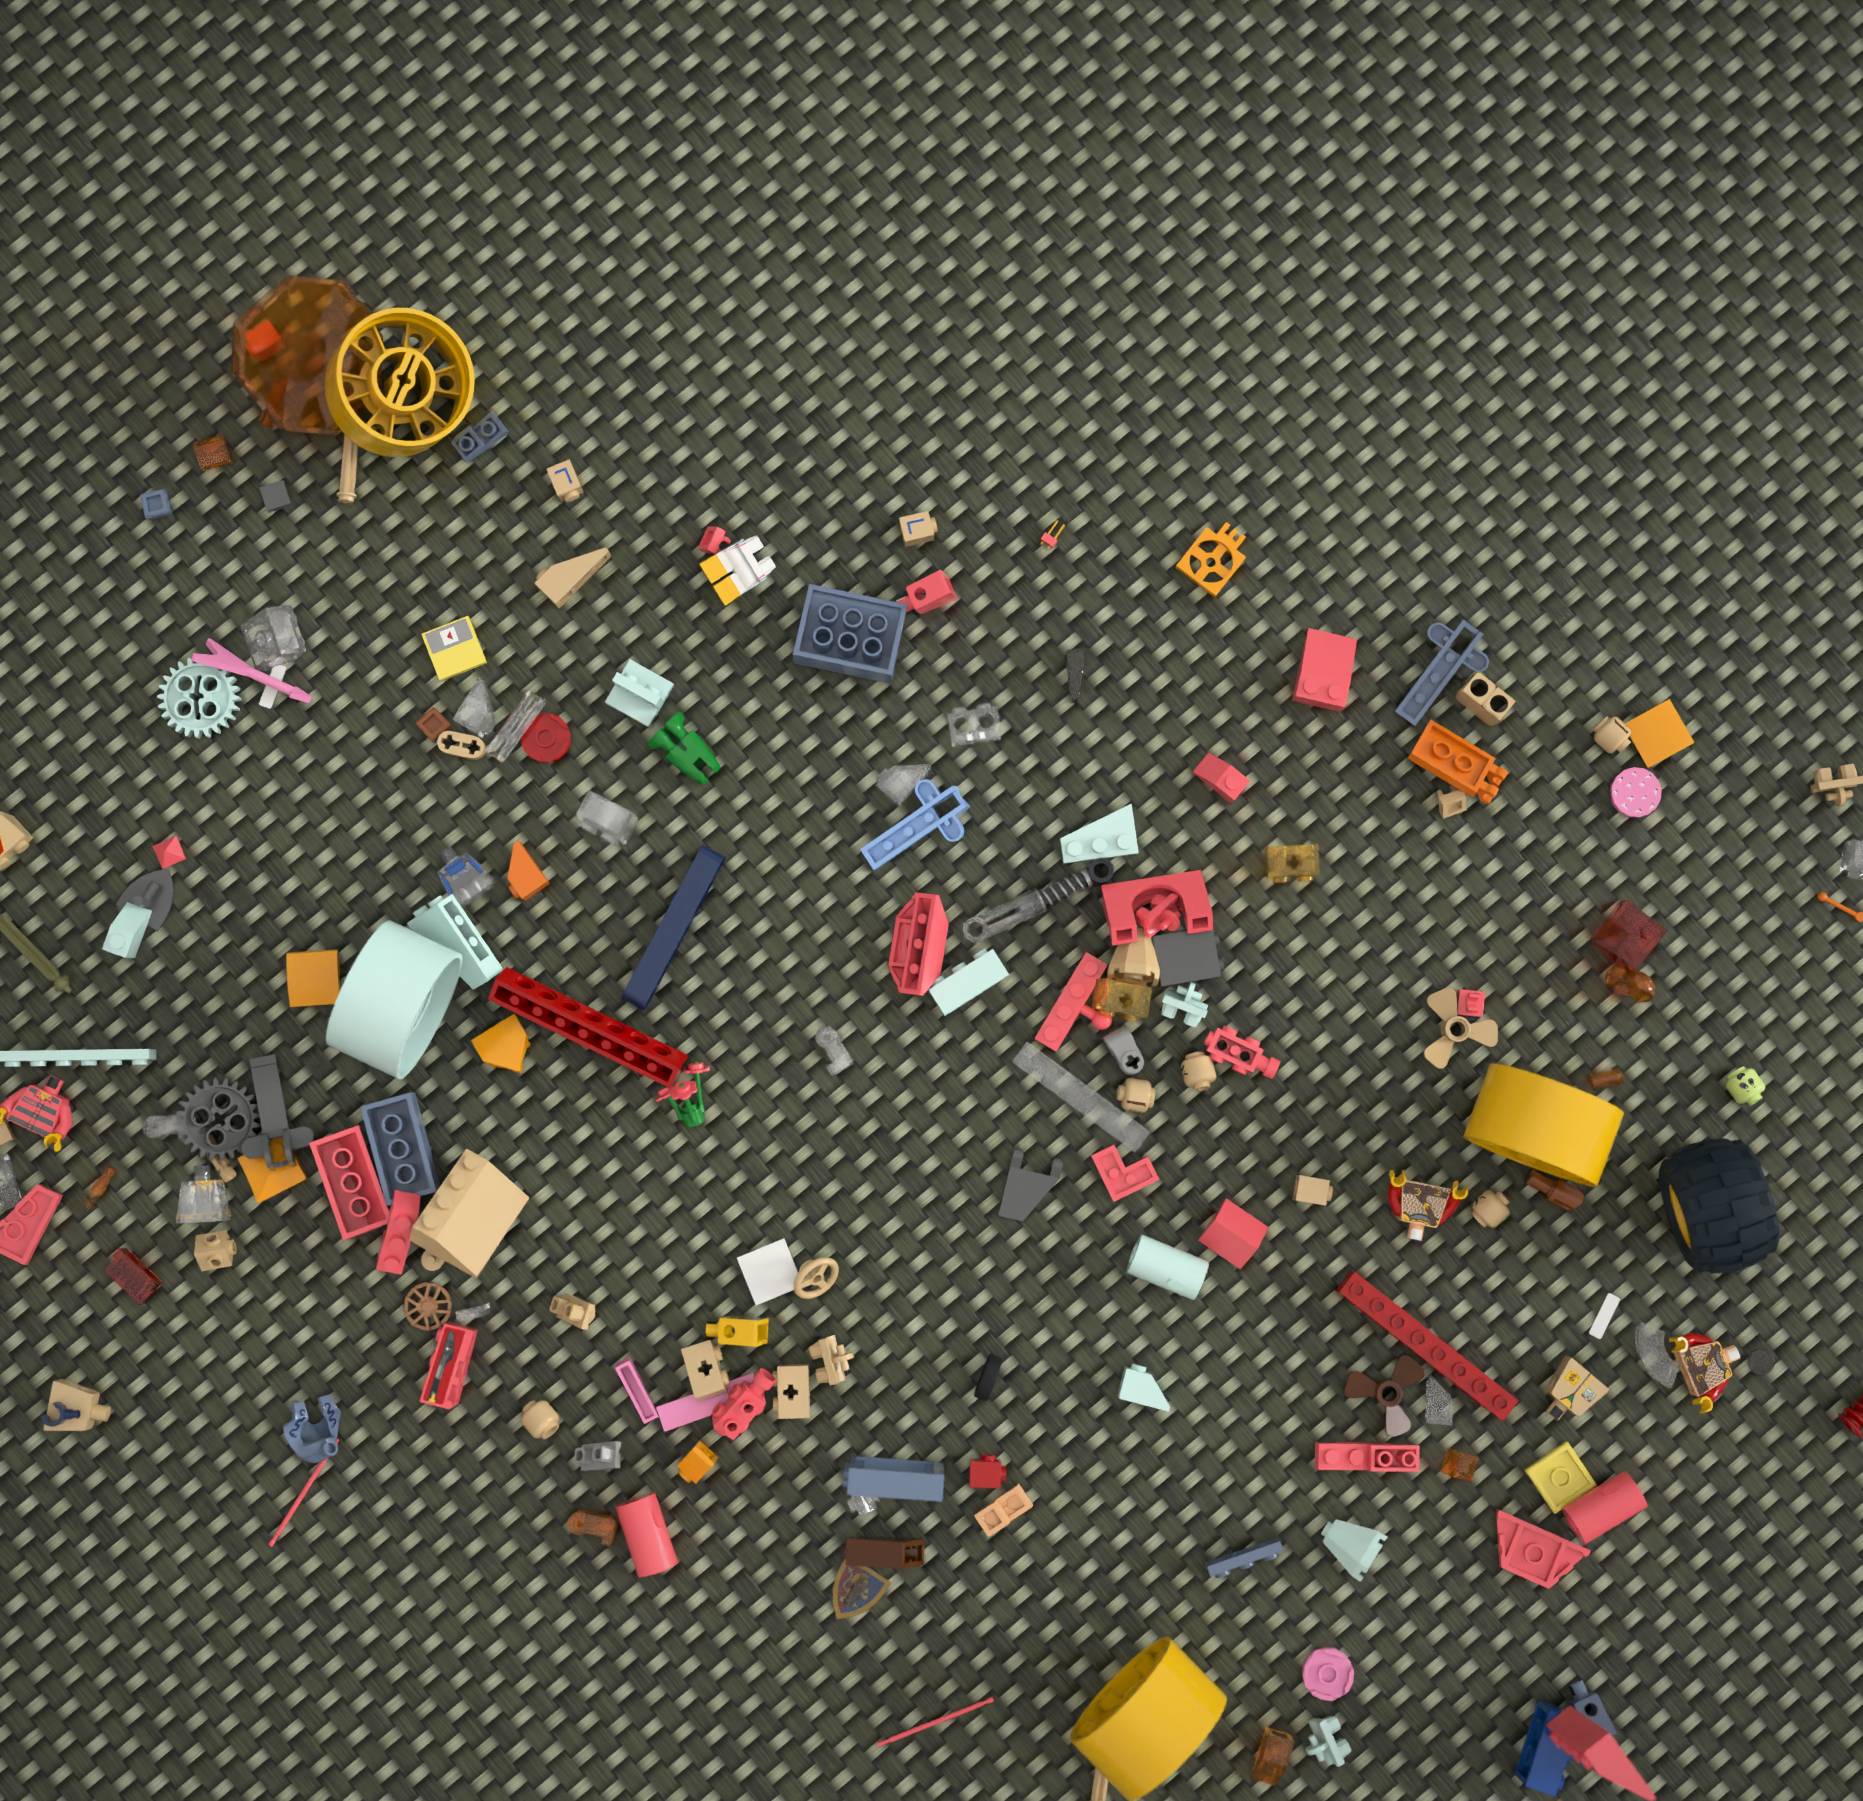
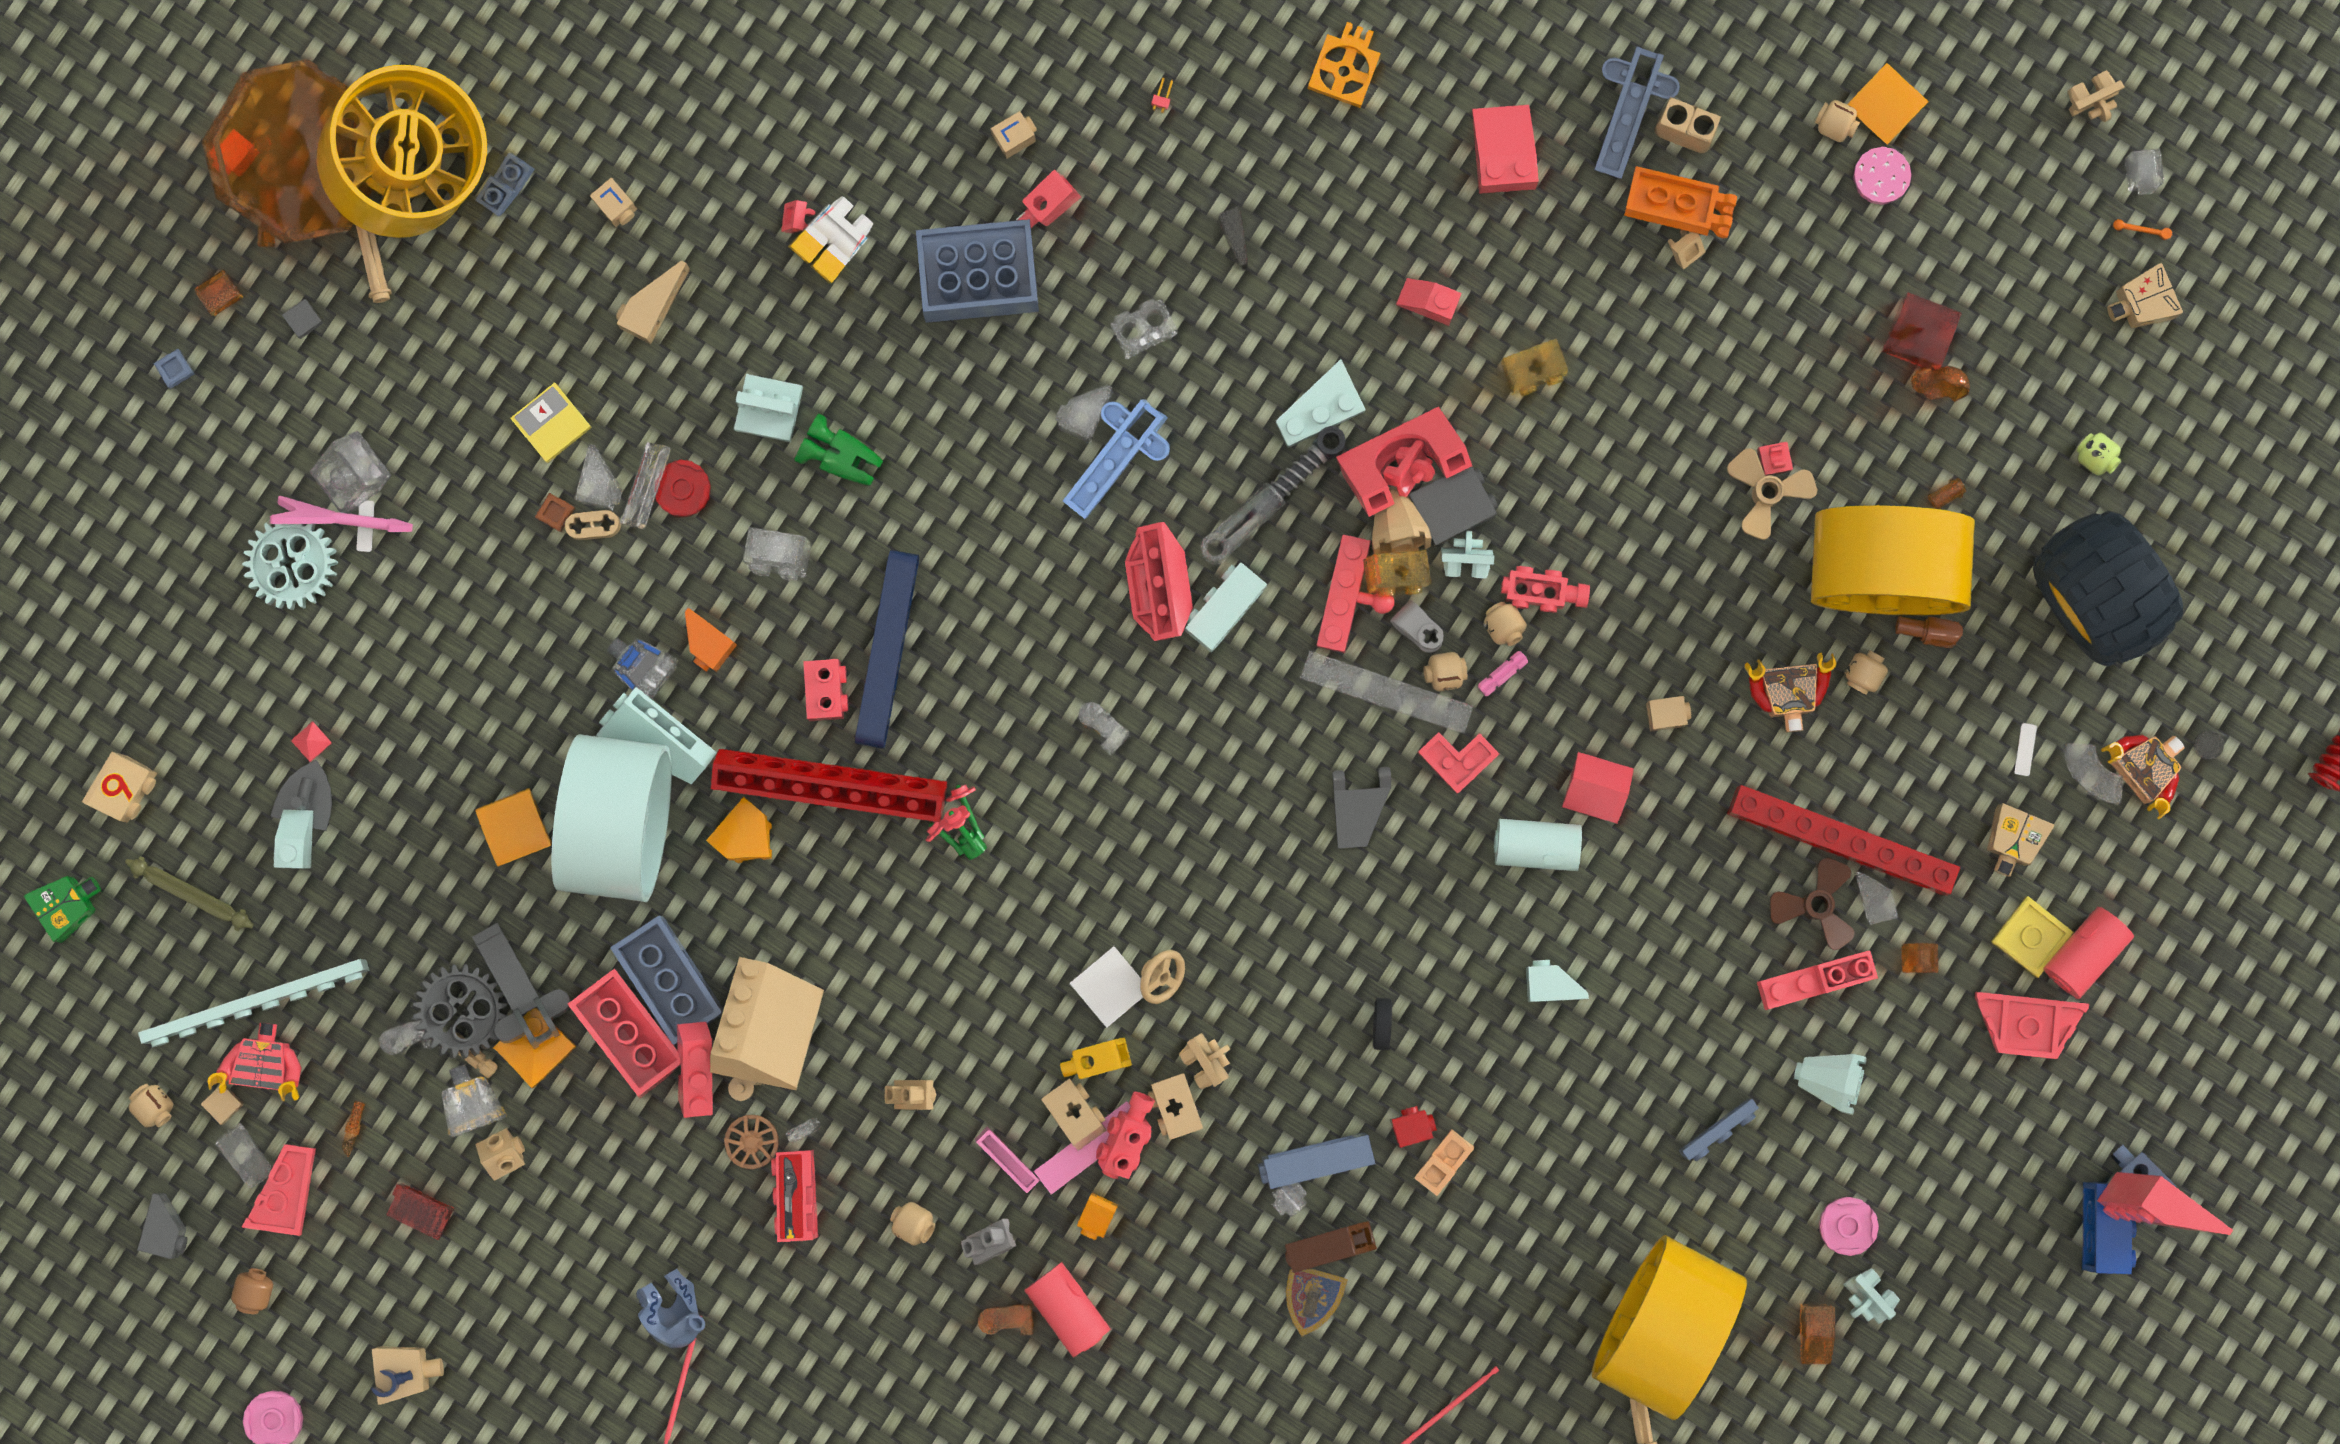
camera: 10 degrees left, 0 degrees up
none -> coral brick [803,659,849,721]
none -> bright pink axle [1478,651,1528,696]
none -> tan torso [2107,263,2183,328]

